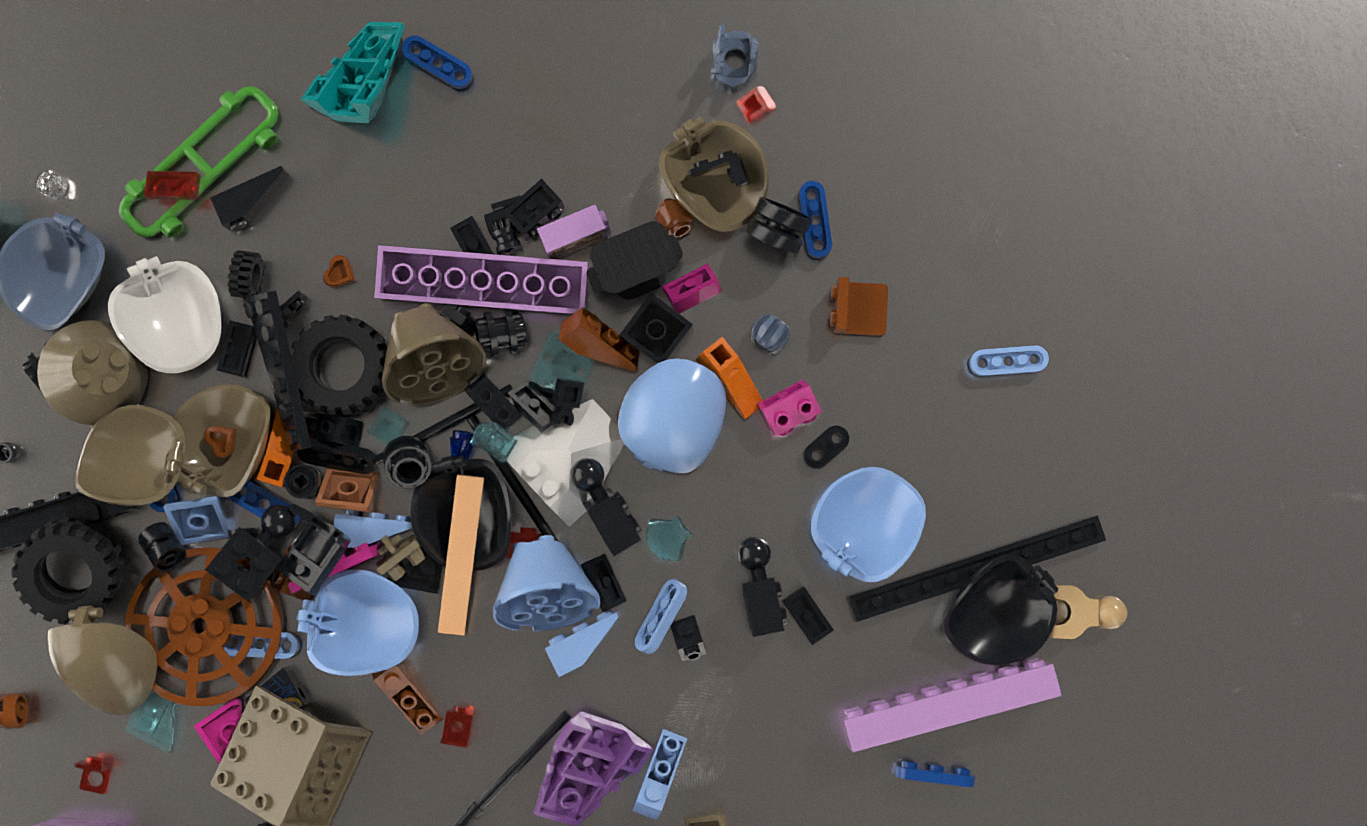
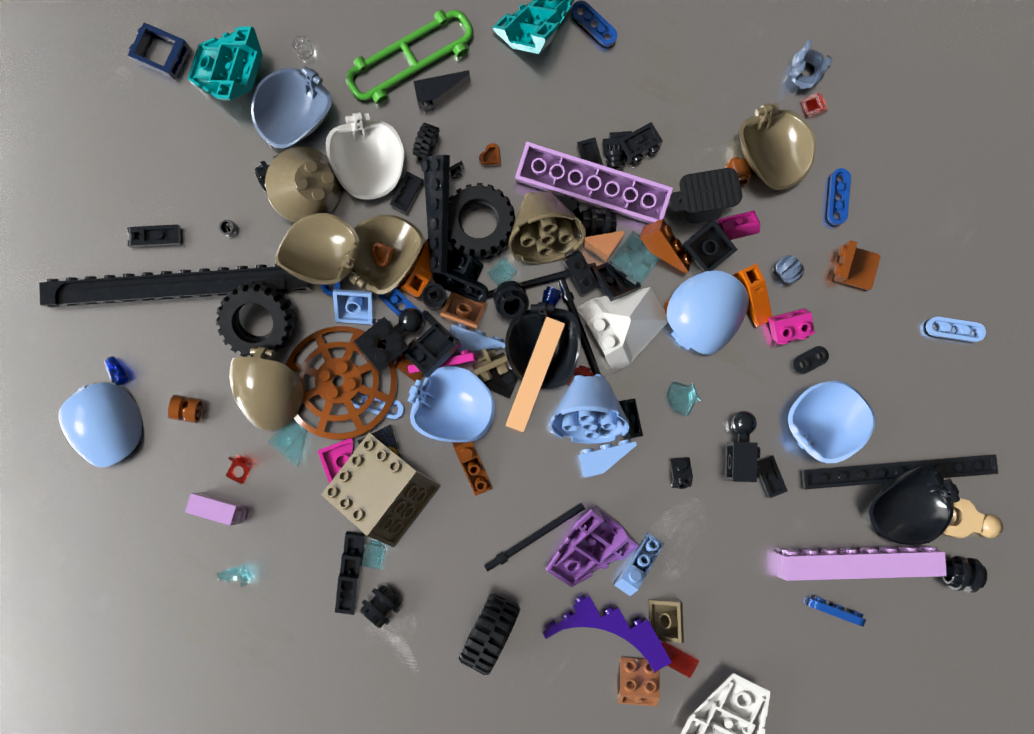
camera: 15 degrees right, 0 degrees up
black wheel [138,522,187,572] -> none
clear red plate [144,171,201,200] -> none
clear red brick [440,706,475,748] -> none
clear light blue bracket [470,422,518,463] -> none
lavender brick [537,204,610,260] -> none
black plate [551,378,585,426] -> none
black brick [570,458,642,556] -> none
light blue plate [635,579,687,654] -> none
black bracket [688,150,750,188] -> none
black wheel [746,197,813,254] -> none
none -> nougat slope [583,231,624,263]
none -> black piece [942,556,987,593]

